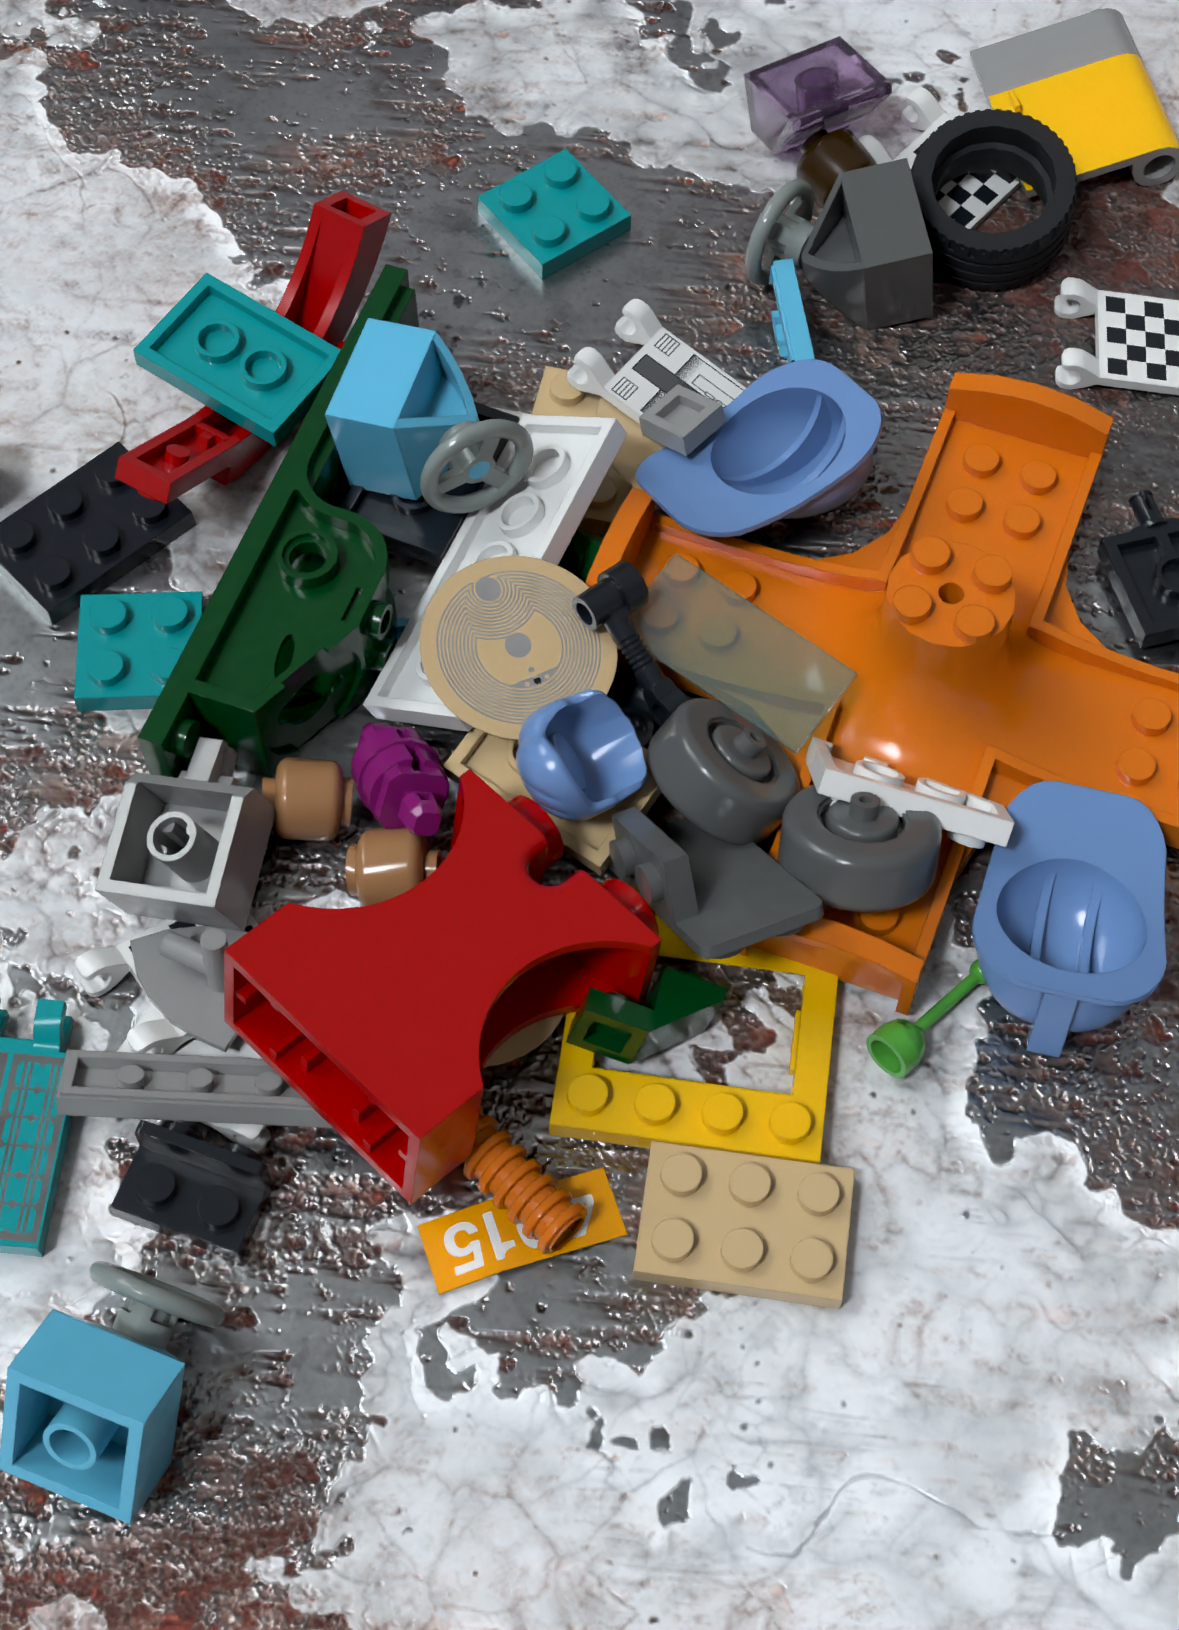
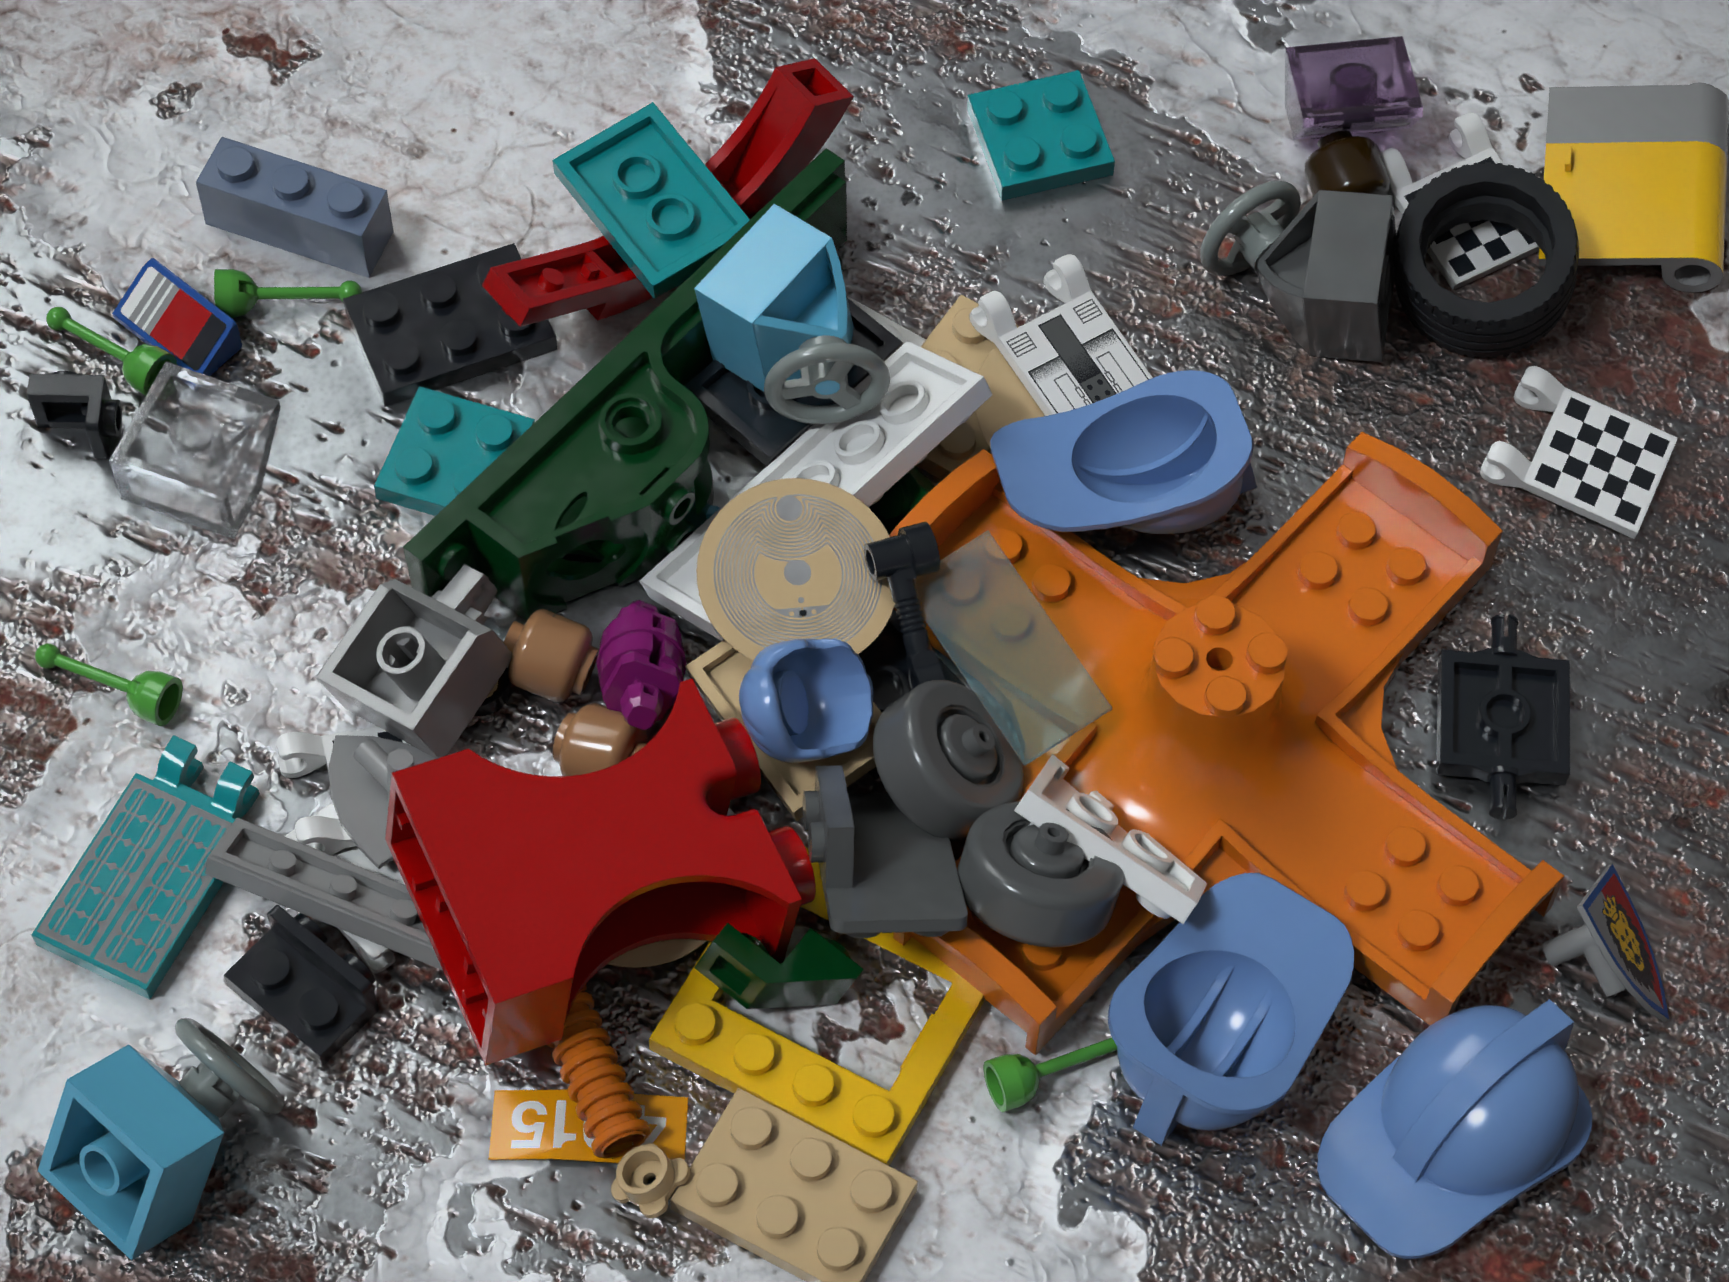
camera: 20 degrees right, 0 degrees up
light grey plate [639,384,725,456] -> none
medium azure tile [769,258,815,363] -> none
none -> tan plate [611,1143,690,1218]

